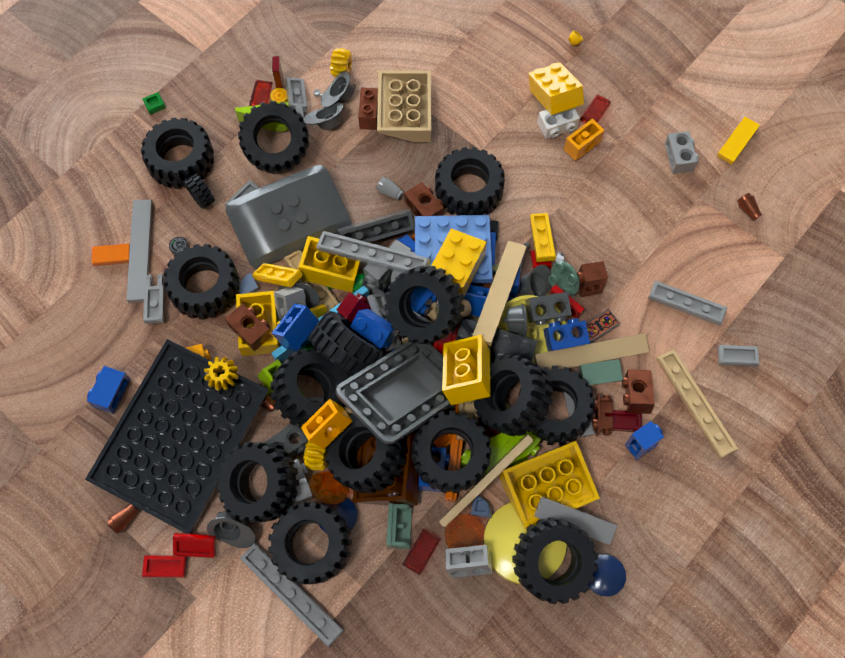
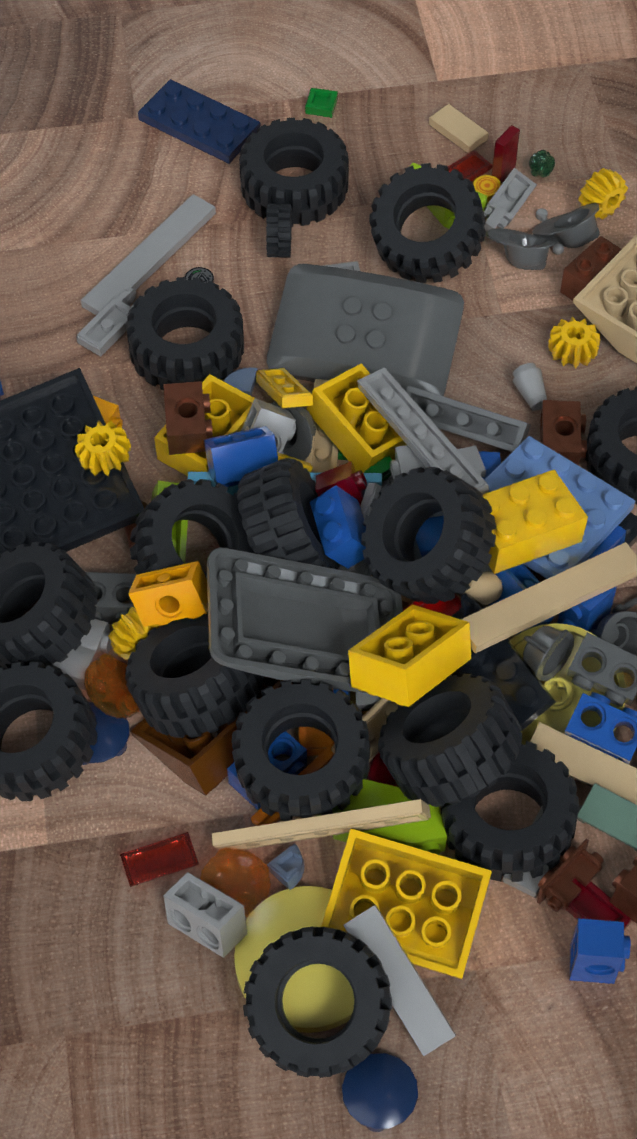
camera: 40 degrees right, 10 degrees down
orange tile [92,243,130,266] -> none
sand green hinge [386,503,412,549] -> none
none -> dark blue plate [138,79,261,164]
none -> tan tile [429,104,488,154]
none -> clear green plate [529,150,555,177]
none -> yellow gear [548,316,601,369]

